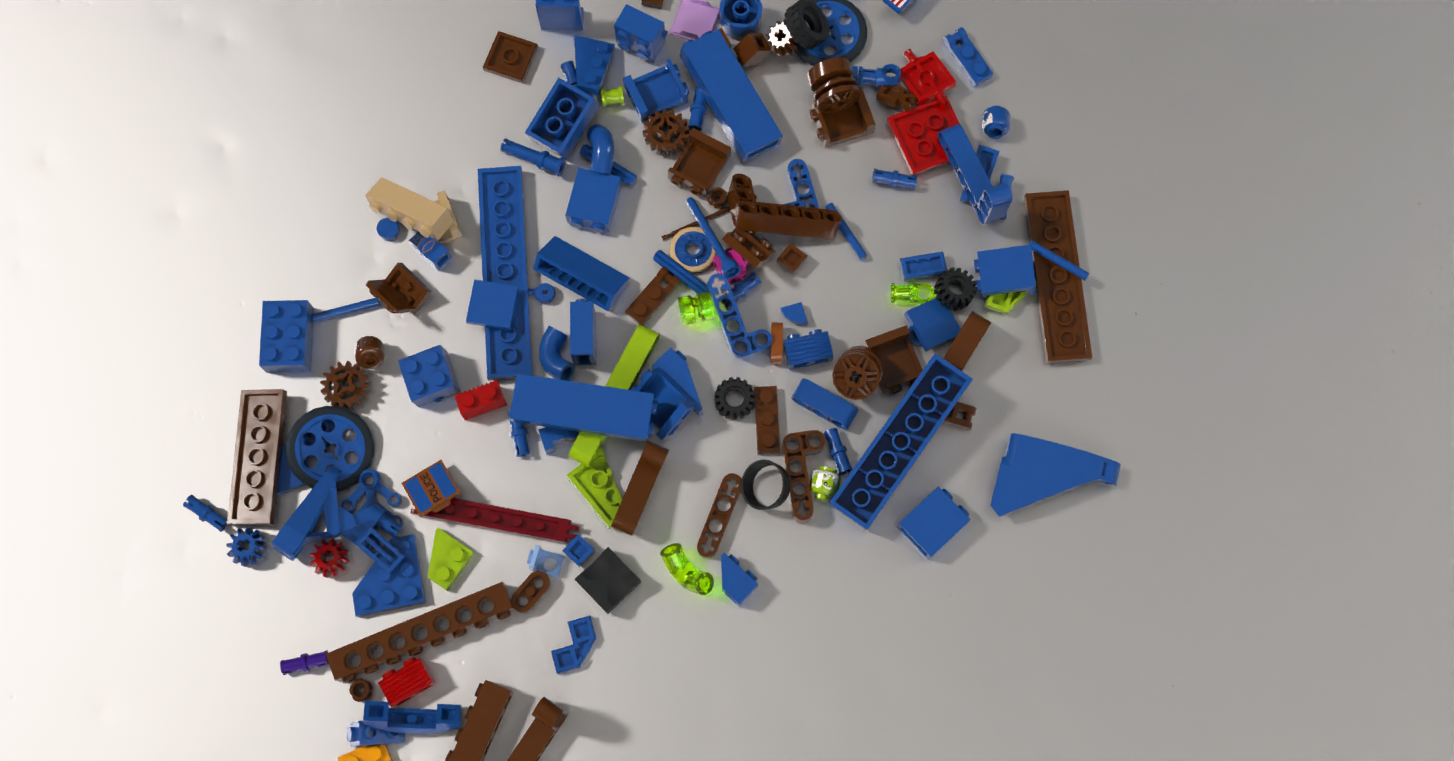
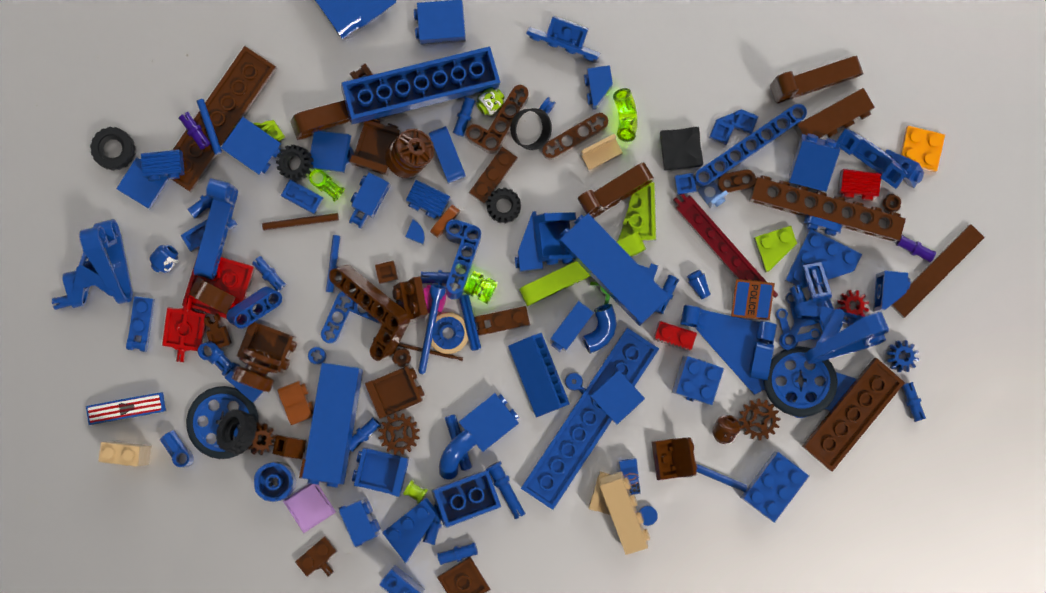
camera: 140 degrees left, 10 degrees up
none -> blue connector [52,219,133,310]
none -> black tyre [90,127,136,171]
none -> blue tile [116,157,169,209]
none -> blue brick [141,150,185,181]
none -> dark purple pin [178,112,211,150]
none -> reddish brown brick [189,277,236,314]
none -> blue beam [226,287,282,329]
none -> reddish brown bar [262,213,339,230]
none -> dark orange brick [277,381,314,425]
none -> blue bush [308,347,326,364]
none -> blue brick [349,172,391,229]
none -> blue pin [437,543,478,565]
none -> blue bracket [526,16,600,61]
none -> blue bush [539,97,556,115]
none -> tan panel [580,134,623,171]
none -> blue panel [680,305,777,395]
none -> blue cone [687,270,711,299]
none -> blue beam [694,104,807,187]
none -> blue brick [789,134,840,192]
none -> blue plate [803,215,842,236]
none -> blue slope [873,271,911,312]
none -> reddish brown tile [891,224,985,318]

